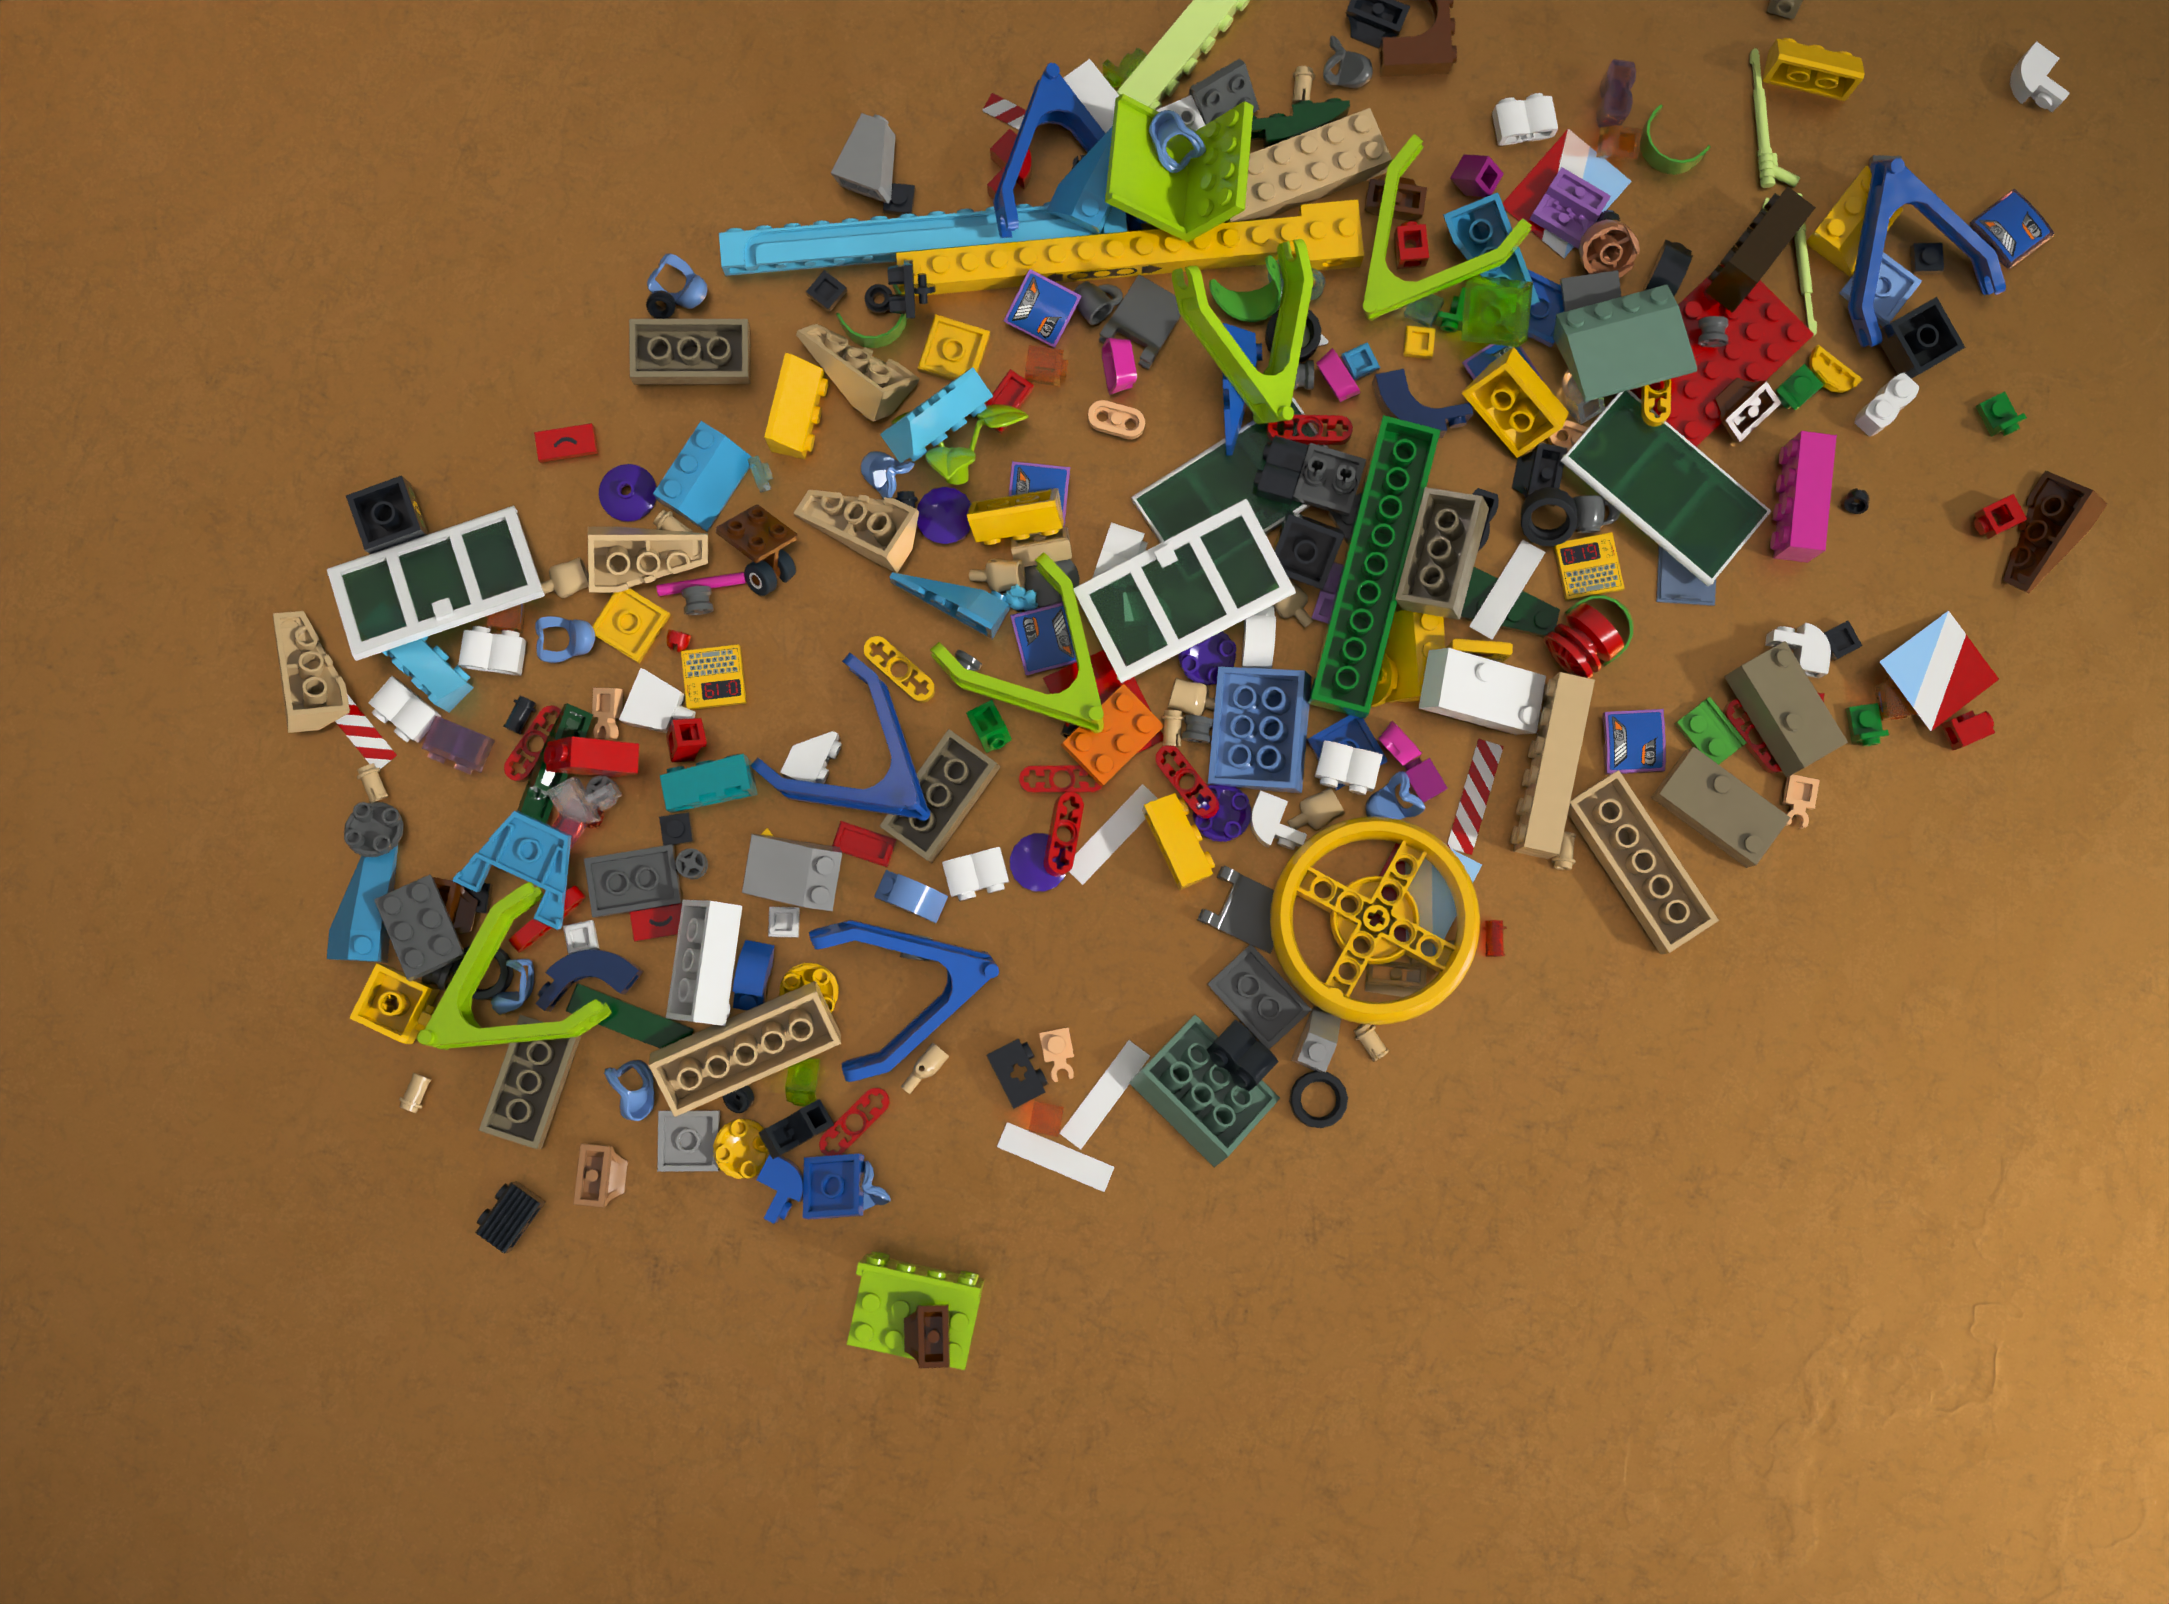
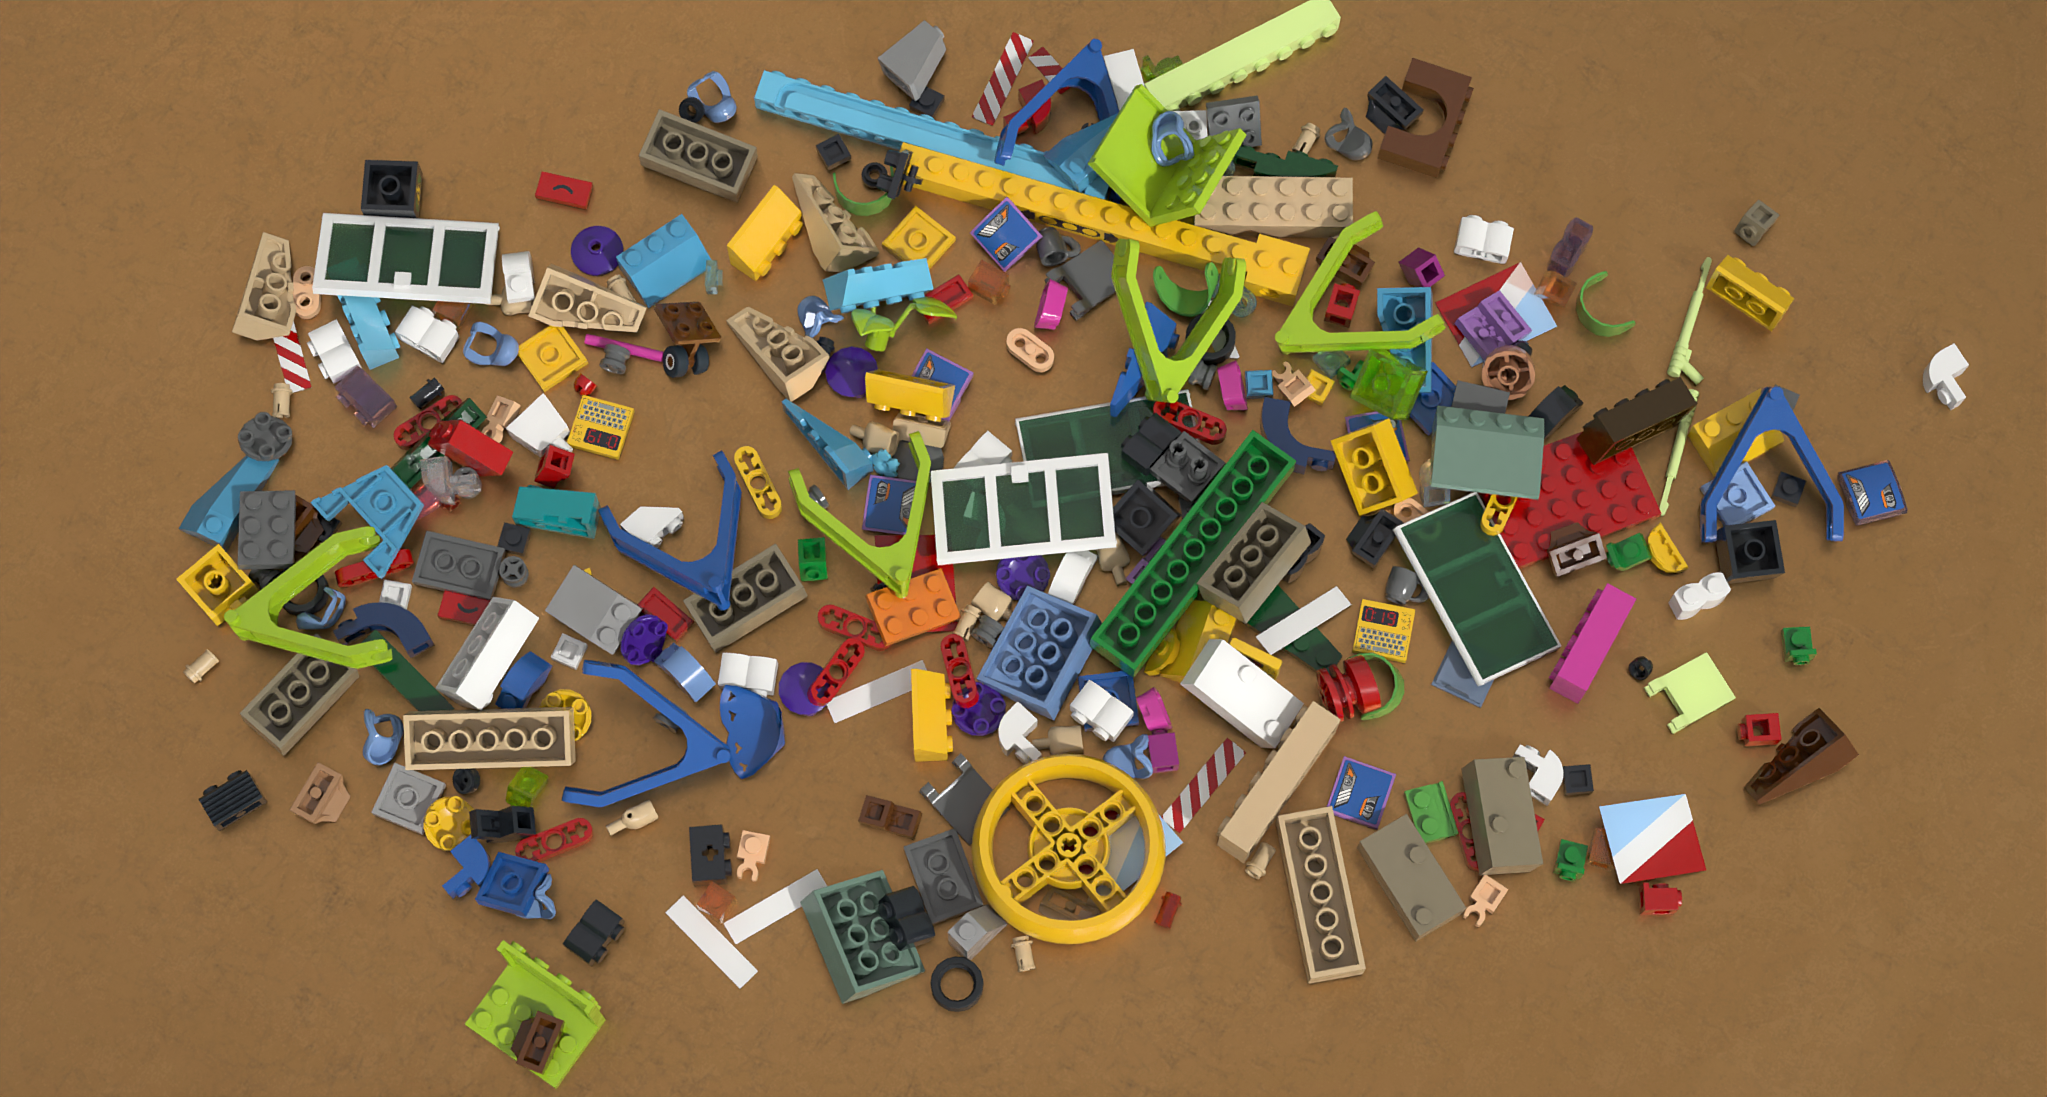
camera: 25 degrees right, 10 degrees down
black tyre [1521,487,1577,546] -> none
dark grey wheel [1698,316,1728,347] -> none
none -> light nougat plate [293,266,321,319]
none -> white brick [502,251,535,304]
none -> black brick [563,899,625,966]
none -> dark purple dish [621,614,668,665]
none -> blue piece [720,685,785,779]
none -> reddish brown slope [858,795,922,839]
none -> sticker [972,32,1034,126]
none -> light nougat plate [1272,361,1315,407]
none -> yellowish green flag [1644,652,1736,734]

